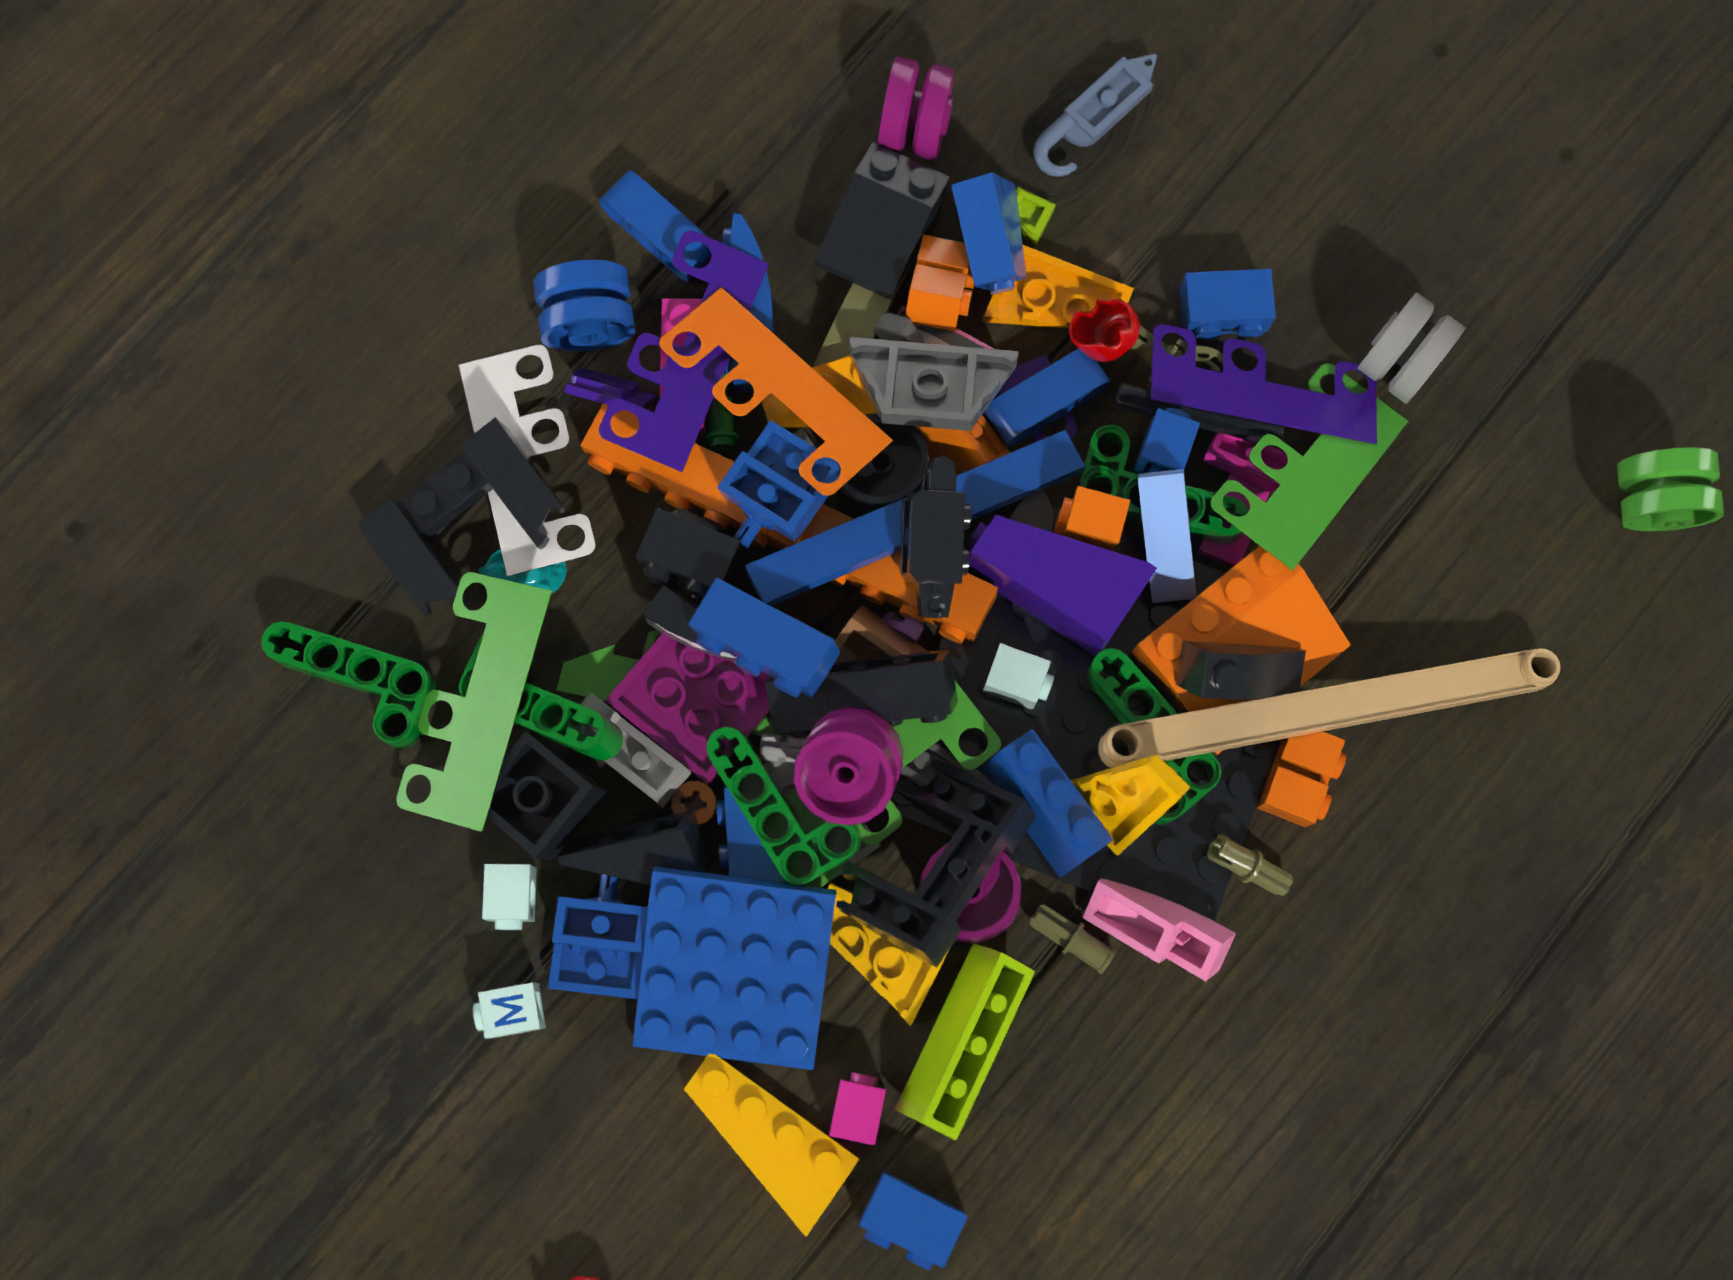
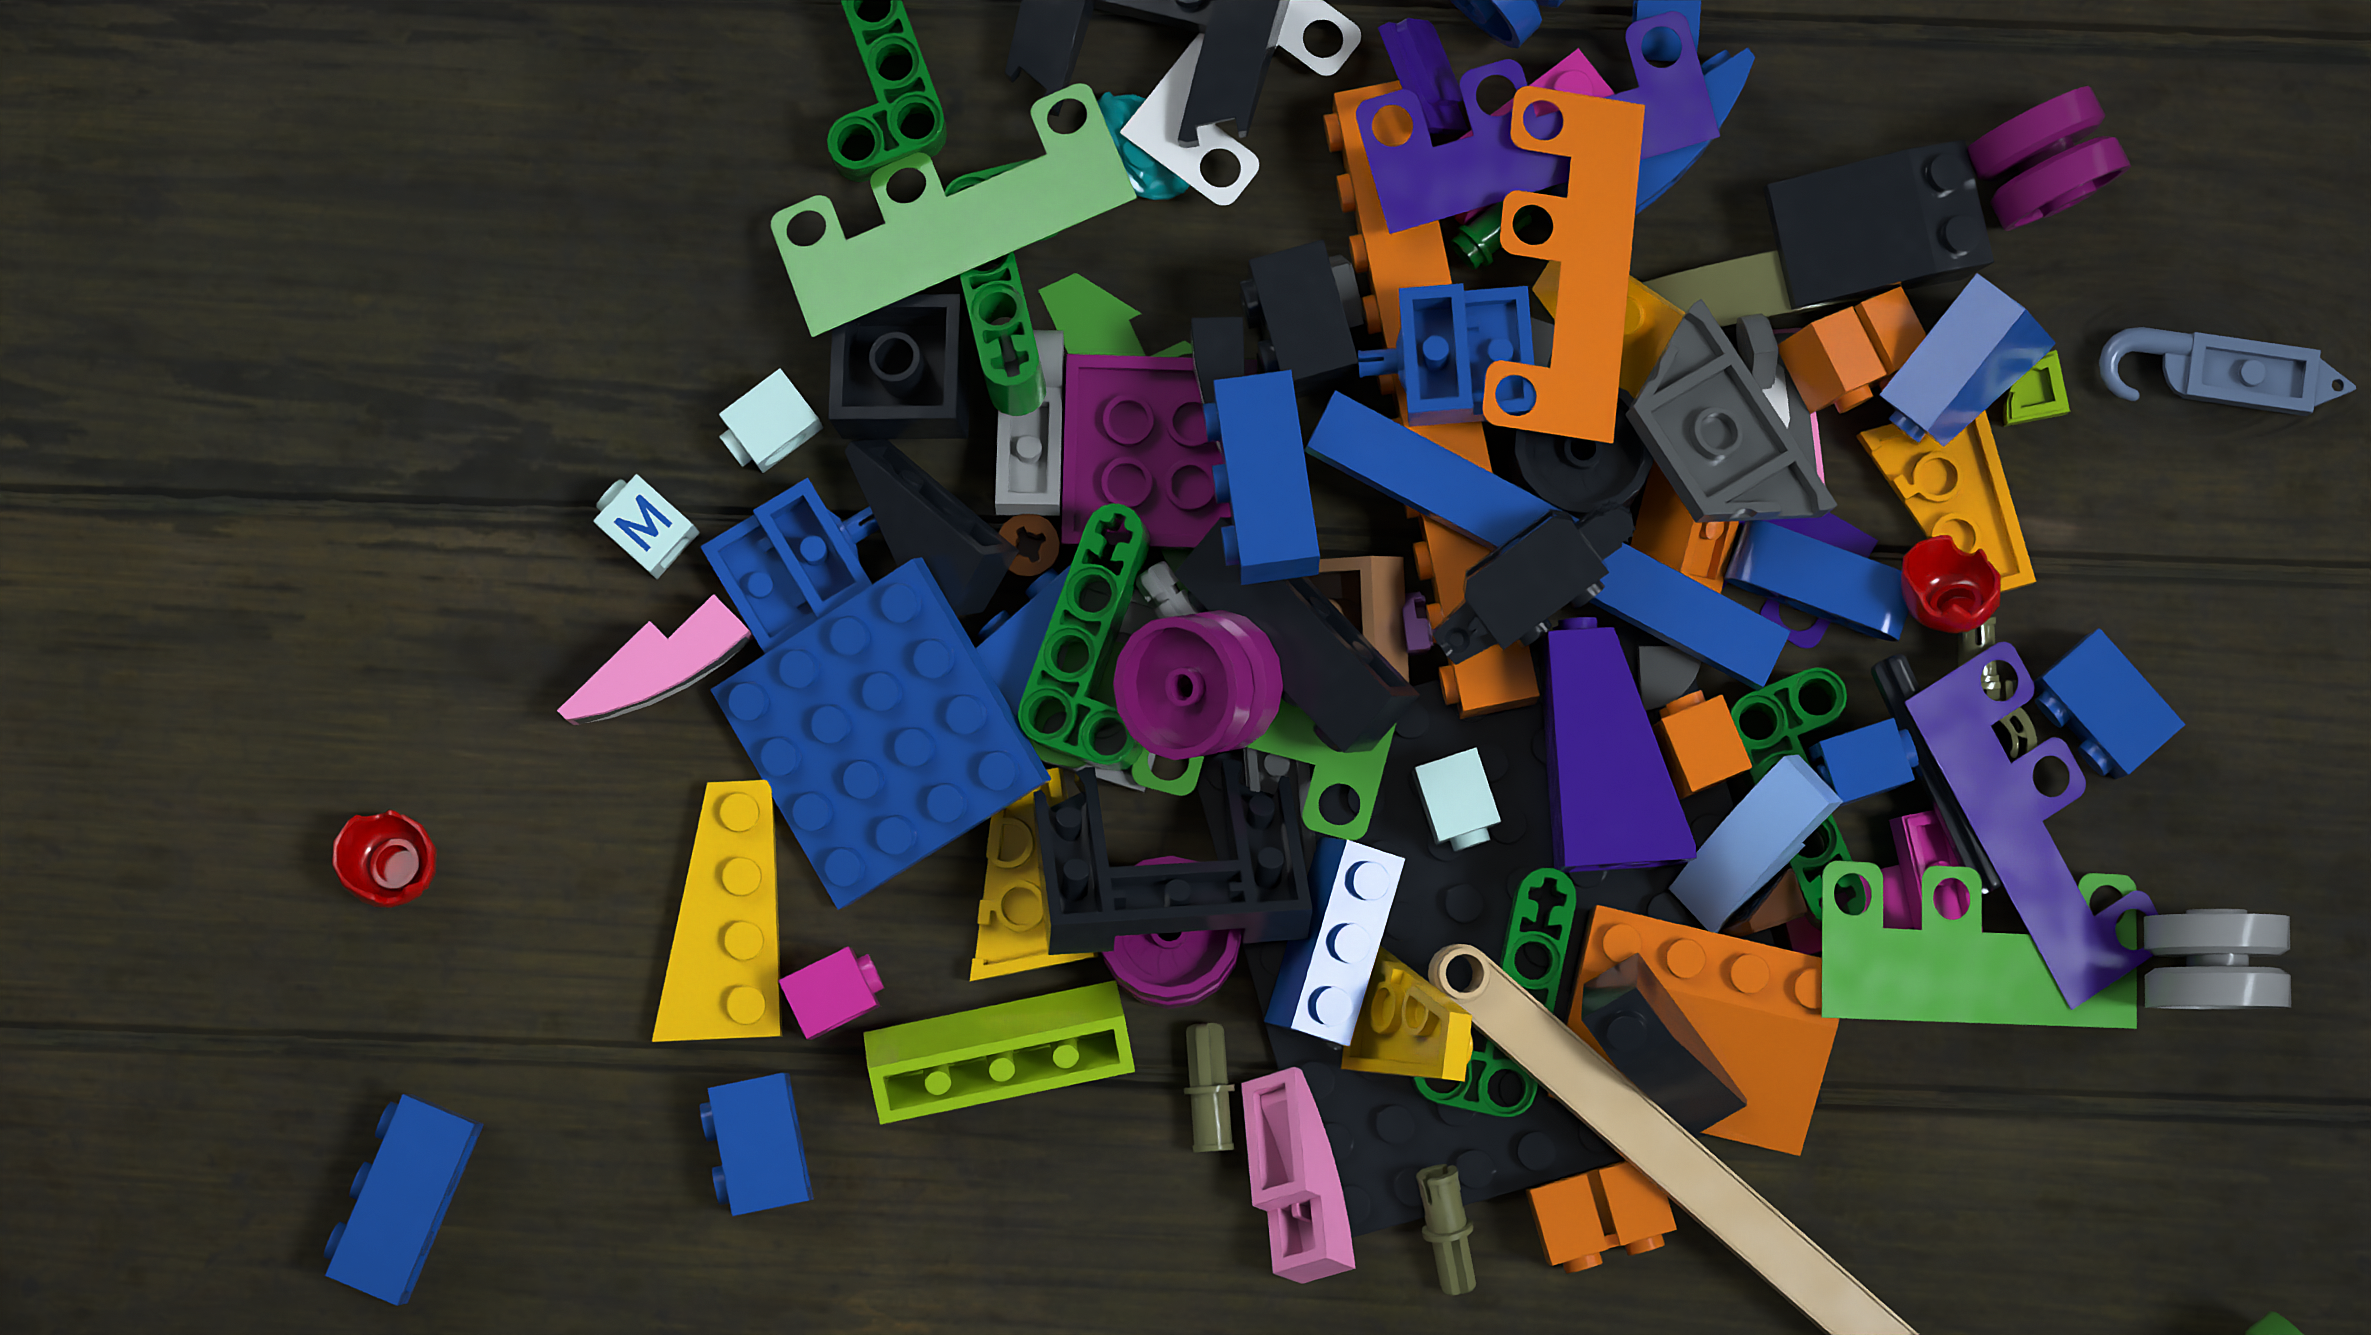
camera: 55 degrees right, 5 degrees up
none -> bright pink slope [557,594,755,725]
none -> reddish brown slope [1722,868,1808,938]

